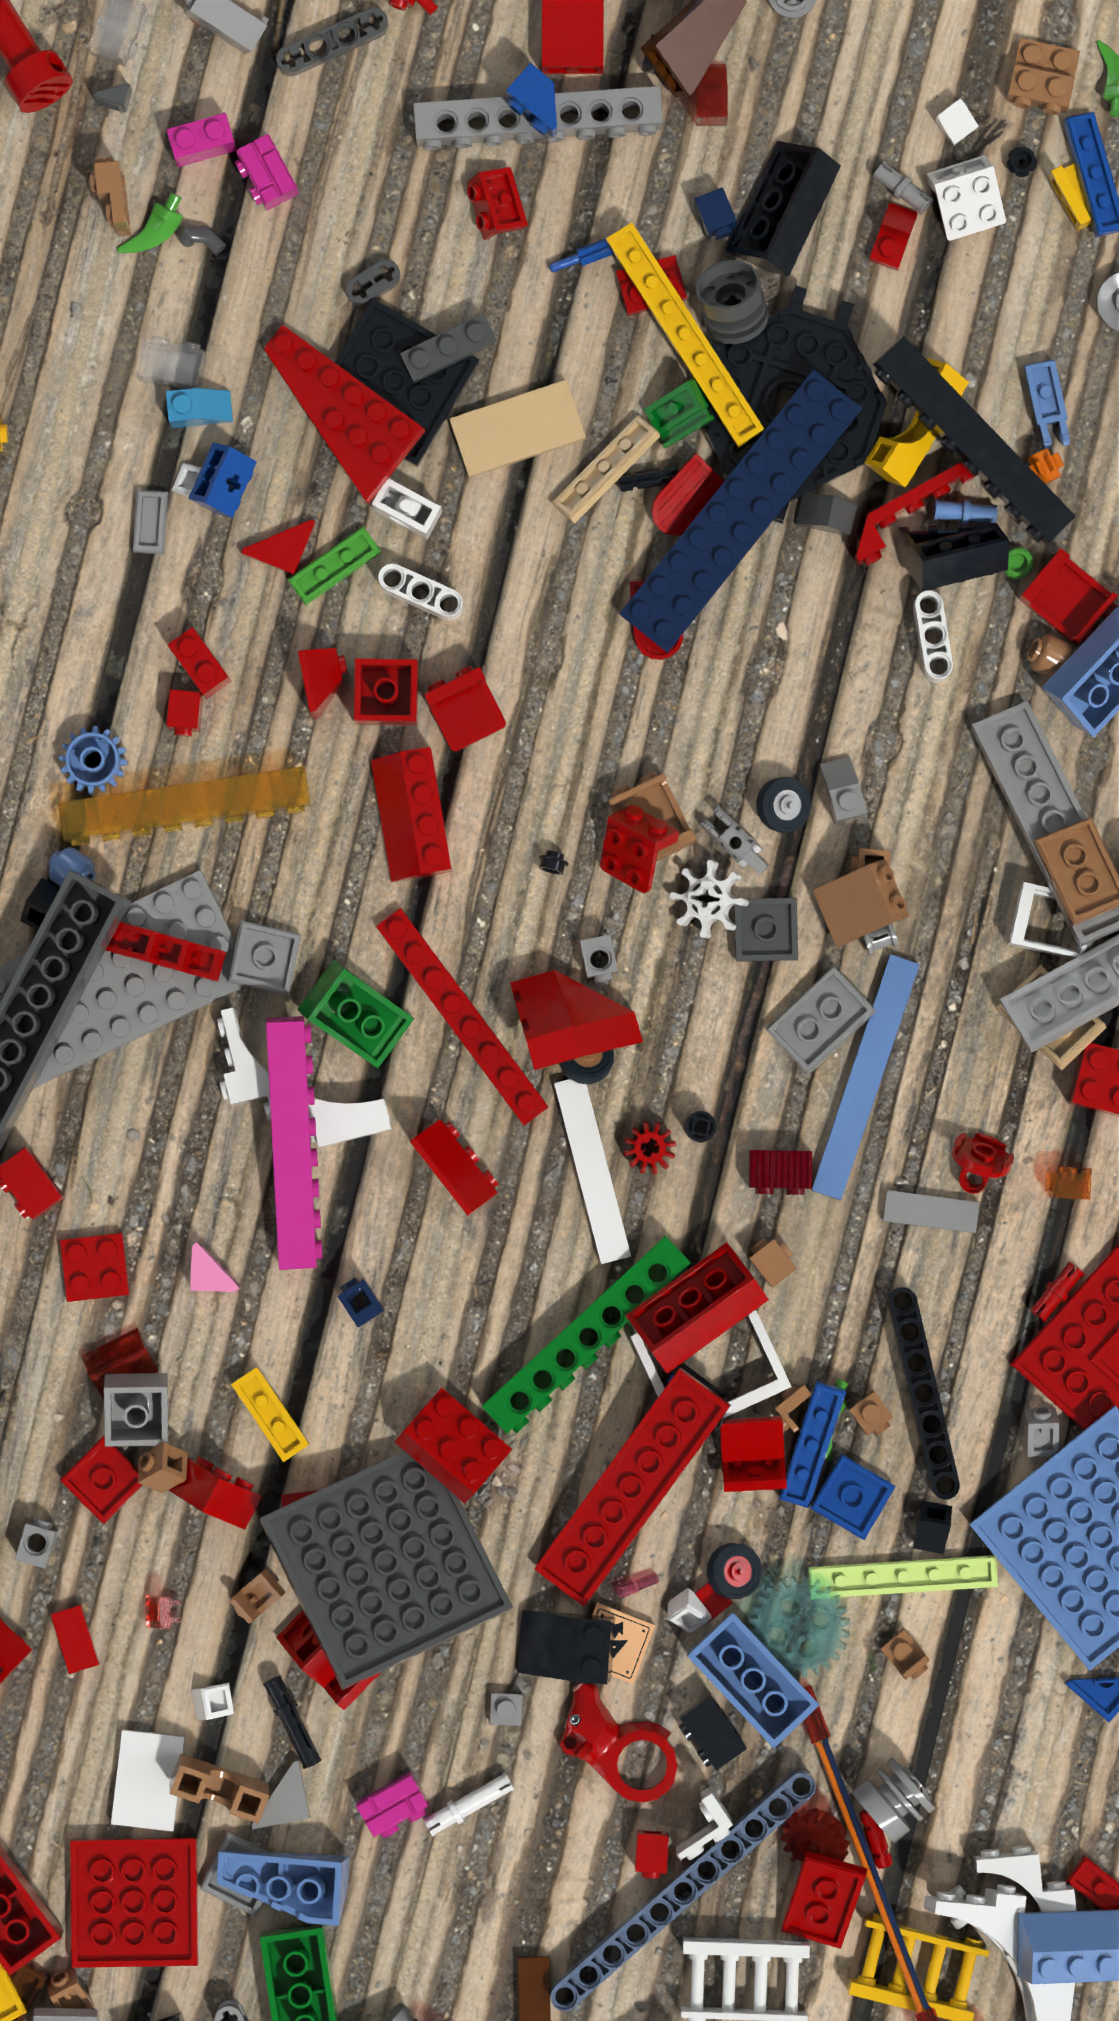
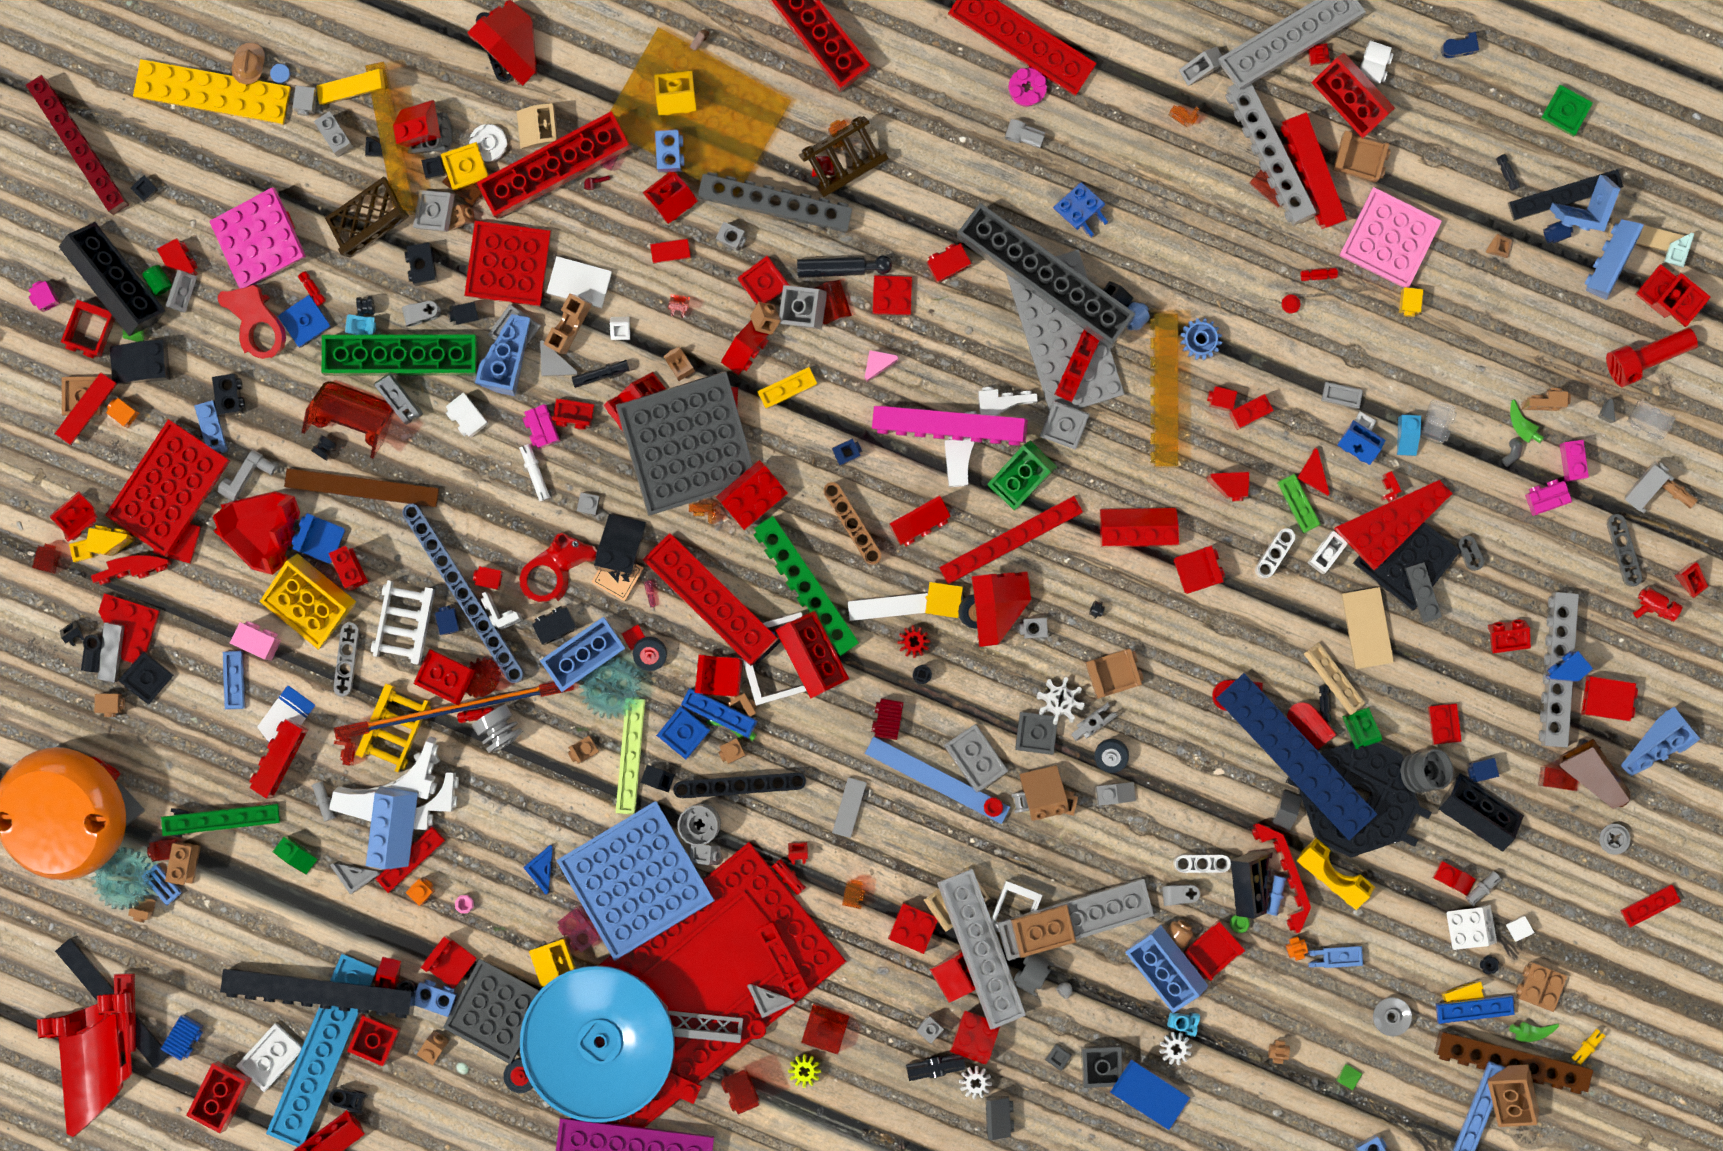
camera: 90 degrees right, 0 degrees up
red brick [354,658,419,726] -> none
blue axle [549,238,614,273] -> none
red bracket [600,805,679,894] -> none
yellow plate [606,222,764,448] -> none
white slope [667,1588,711,1634] -> none
medium nougat brick [748,1238,797,1288] -> none
black brick [873,336,1076,543] -> none
red tile [951,1133,1014,1194] -> none
none -> dark blue brick [435,606,461,636]
none -> white brick [446,393,489,438]
none -> black brick [447,301,479,325]
none -> red bracket [552,399,595,430]
none -> light grey wheel [678,803,721,846]
none -> clear orange bracket [689,504,716,524]
none -> red tile [788,842,808,865]
none -> black piece [797,255,892,278]
none -> medium nougat beam [824,482,881,565]
none -> yellow piece [925,582,963,618]
none -> red tile [984,798,1003,817]
none -> light grey piece [1162,885,1200,906]
none -> red plate [1281,294,1301,314]
none -> red bracket [1381,471,1402,502]

